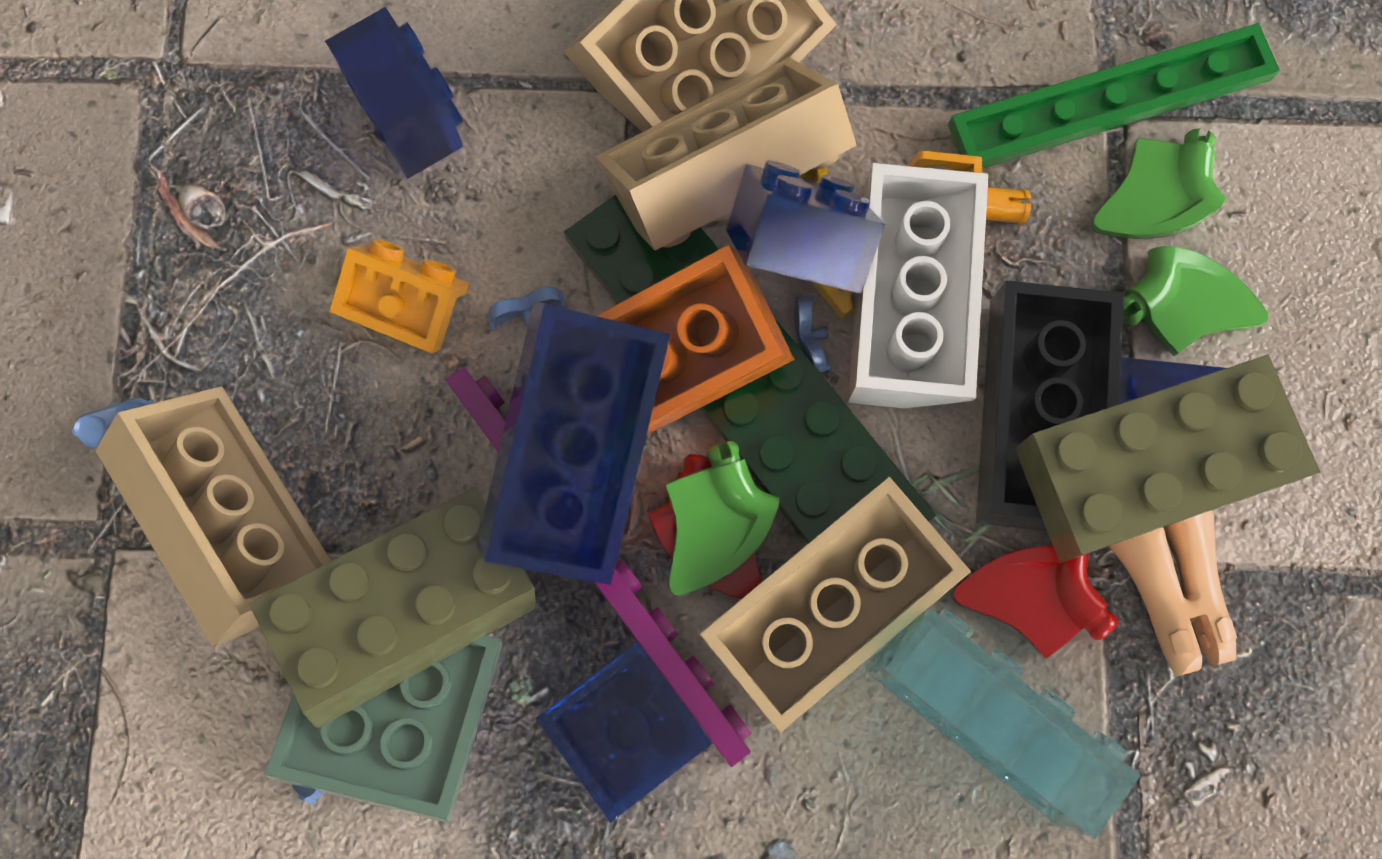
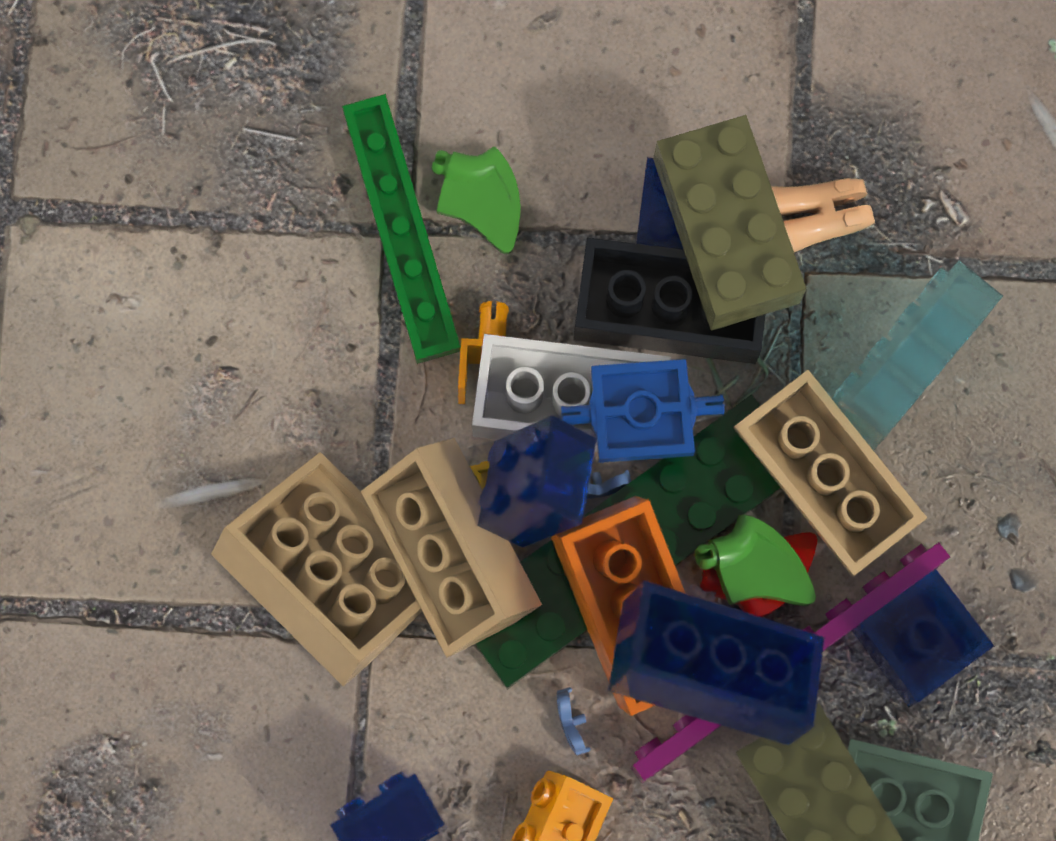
camera: 90 degrees left, 0 degrees up
red arm [952,546,1118,659] -> none
bright green arm [1123,246,1269,356] -> none
none -> blue plate [561,359,725,463]

